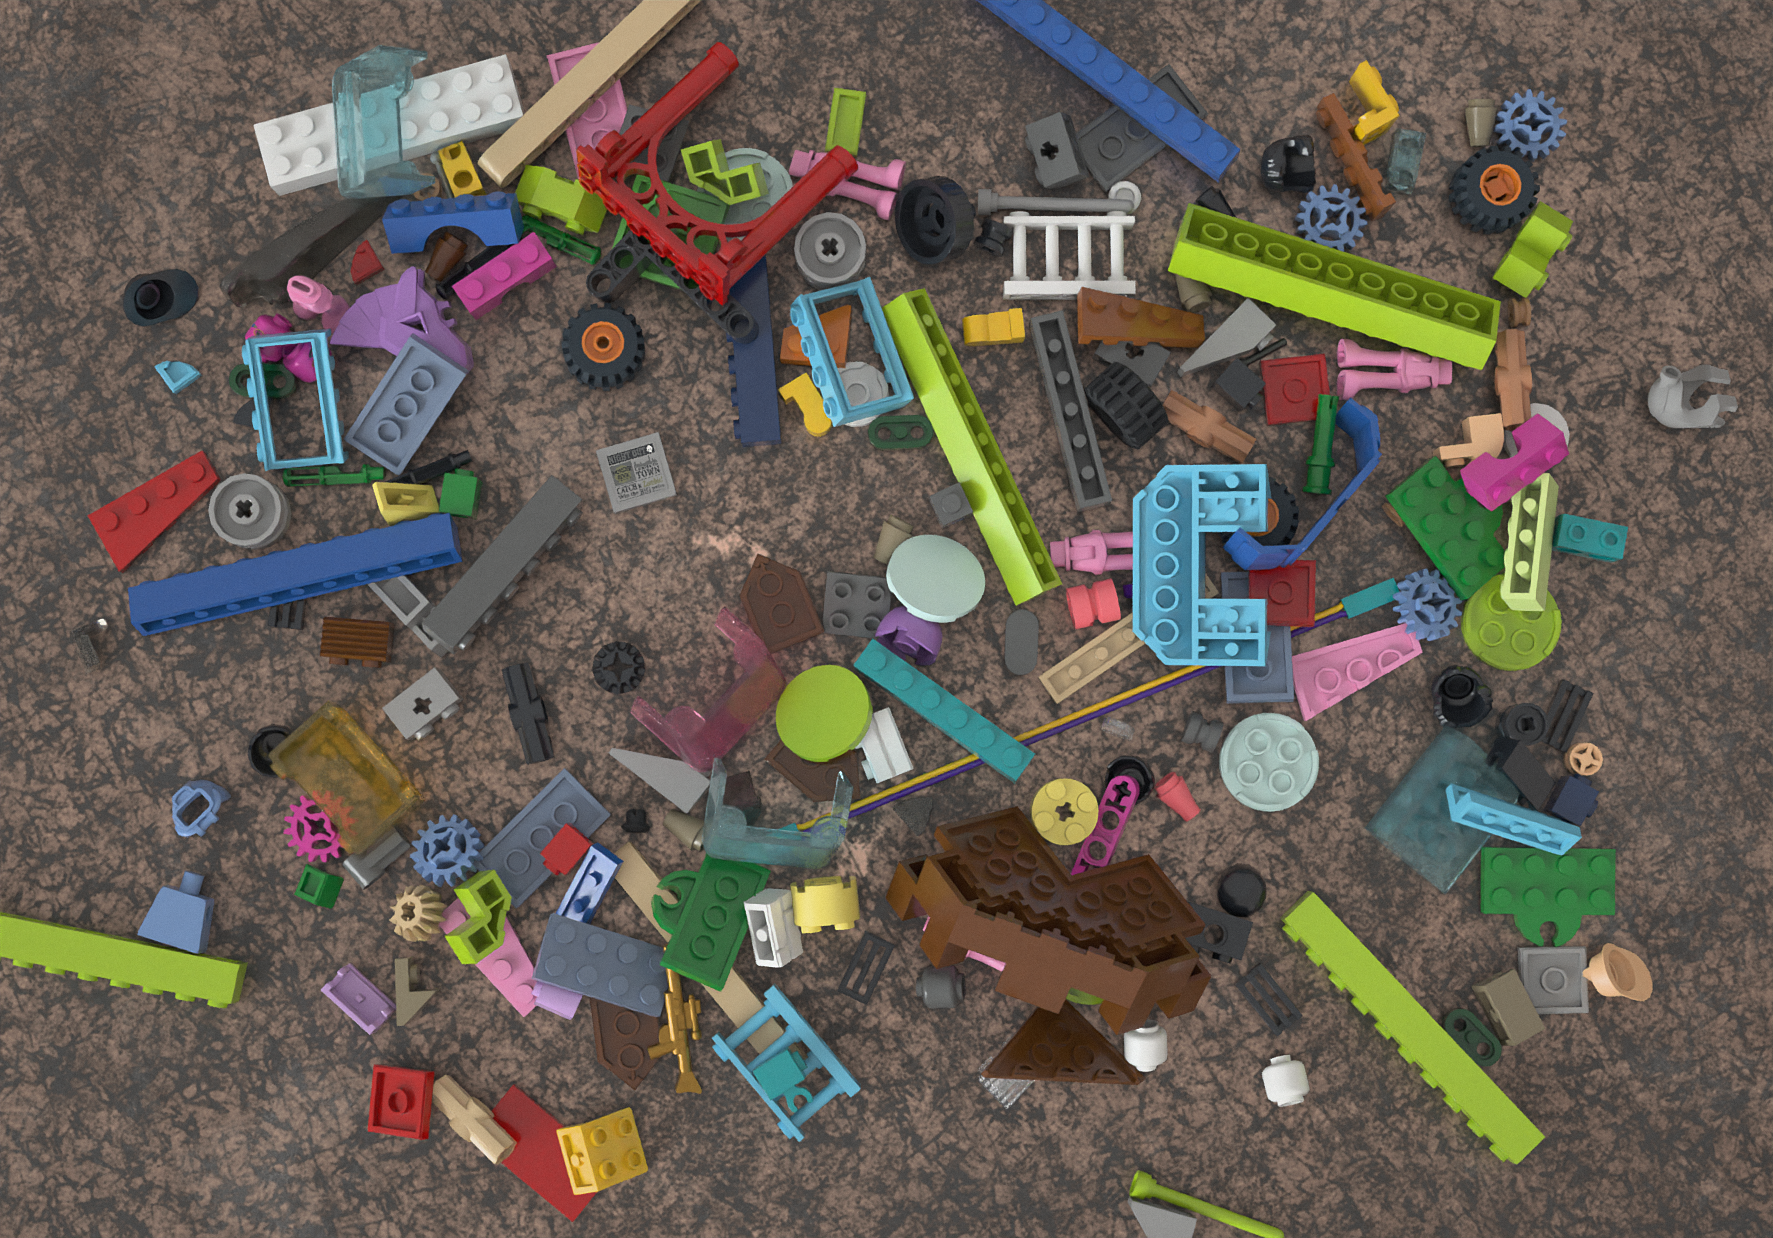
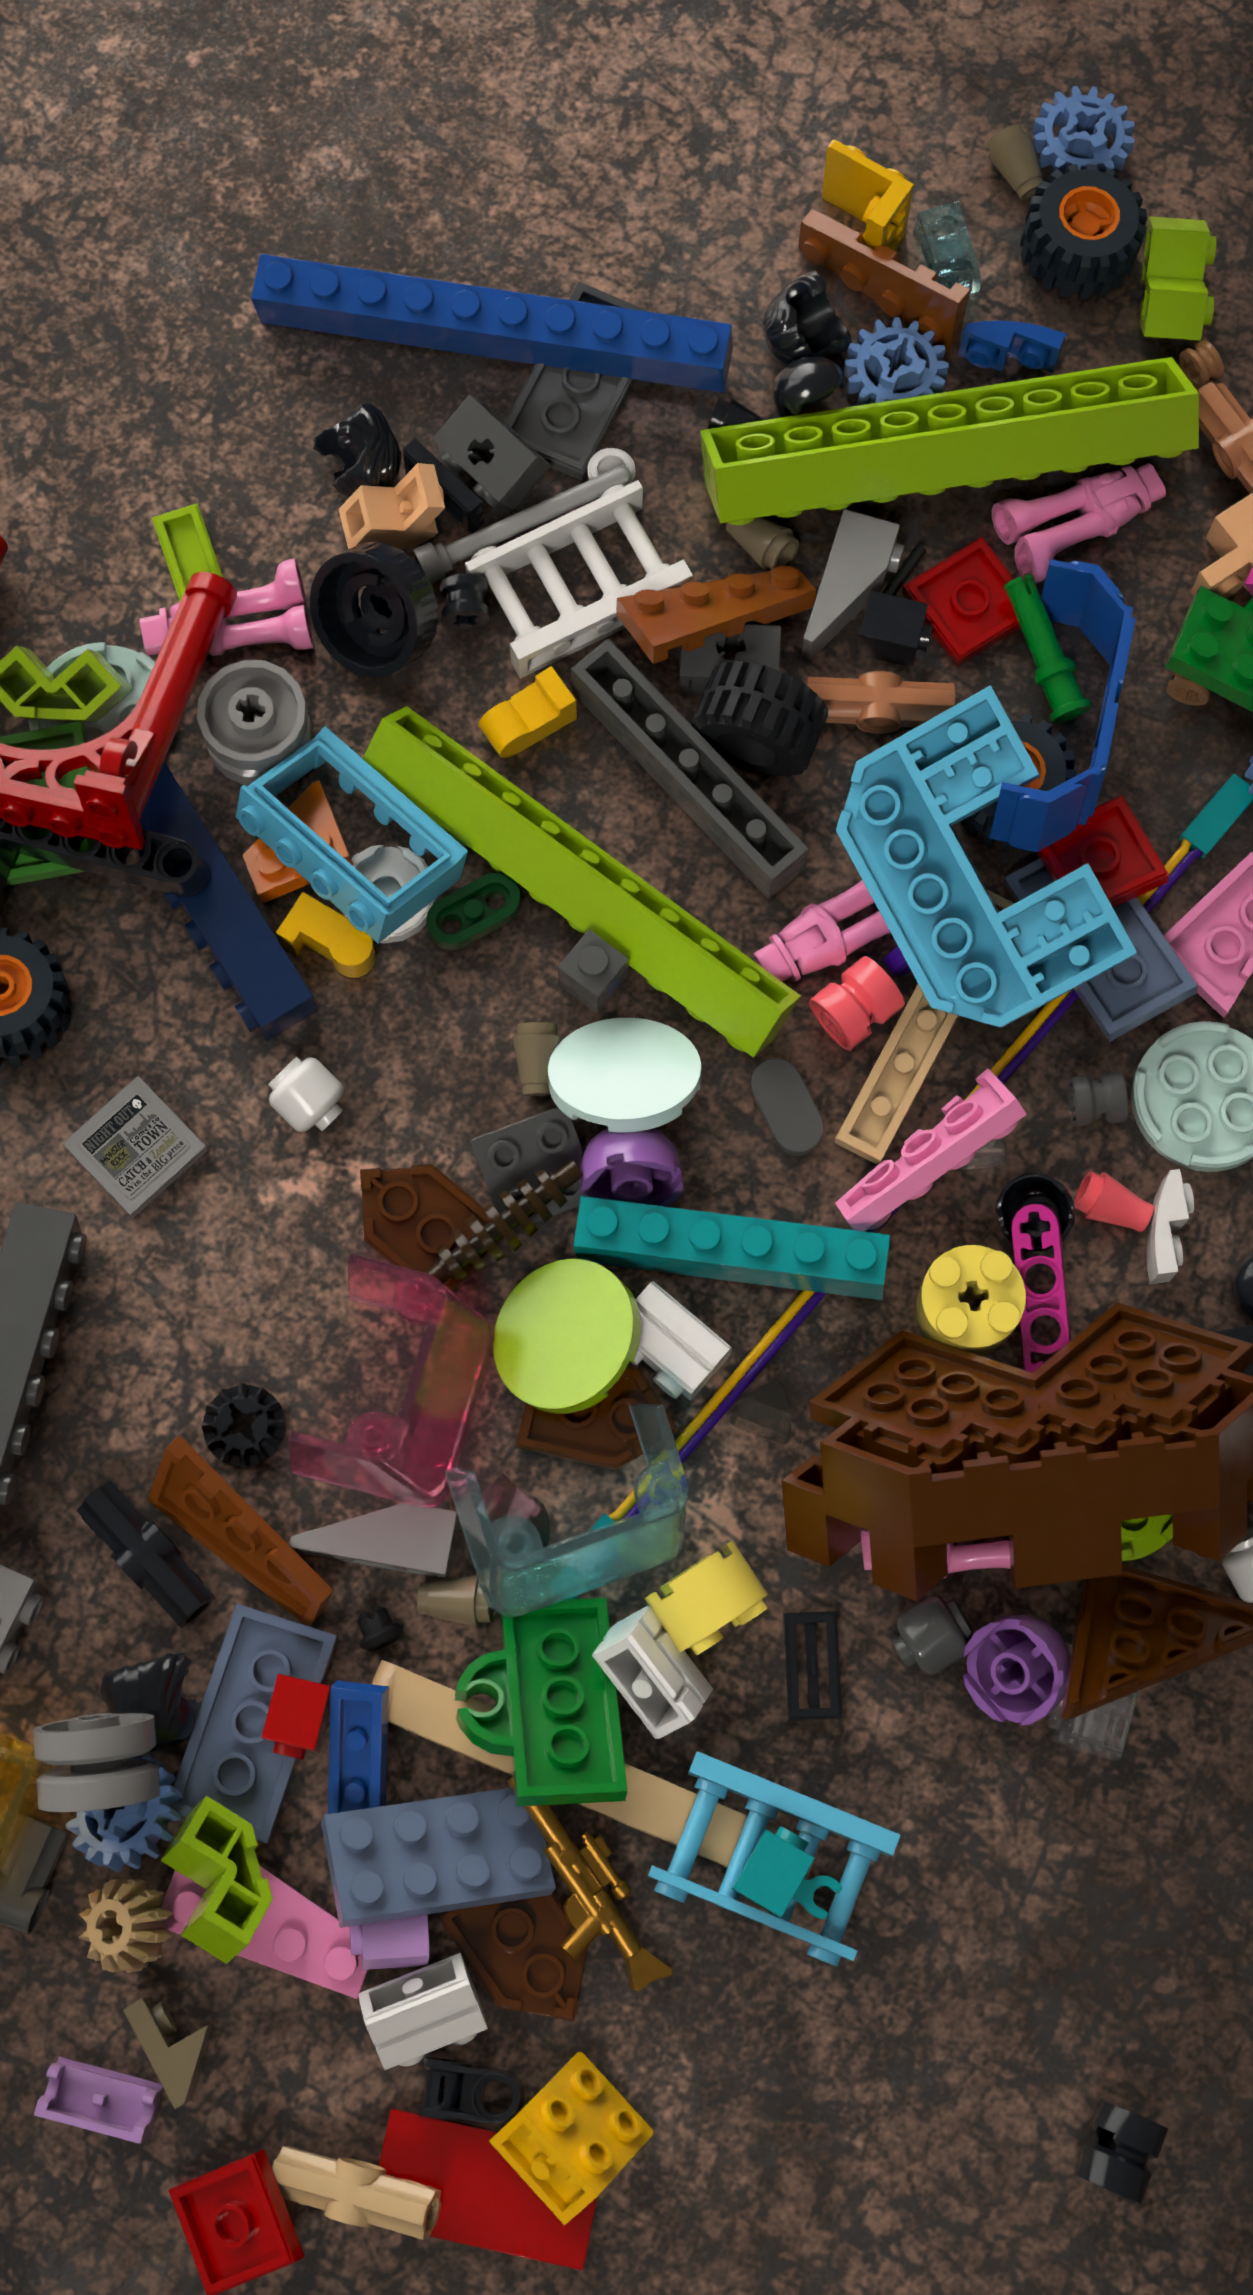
camera: 25 degrees left, 10 degrees down
none -> light grey wheel [32,1713,161,1812]
none -> black hair [100,1653,198,1752]
none -> dark orange wing [147,1435,333,1627]
none -> white head [268,1056,344,1132]
none -> black hair [313,403,402,497]
none -> light nougat brick [339,463,445,550]
none -> white brick [358,1953,488,2070]
none -> black tile [403,438,484,533]
none -> black piece [416,2057,525,2124]
none -> dark brown piece [420,1160,583,1292]
none -> black hair [773,357,845,418]
none -> bright pink wing [835,1068,1027,1231]
none -> blue slope [958,321,1066,373]
none -> medium lavender cylinder [963,1614,1071,1725]
none -> white slope [1146,1169,1194,1285]

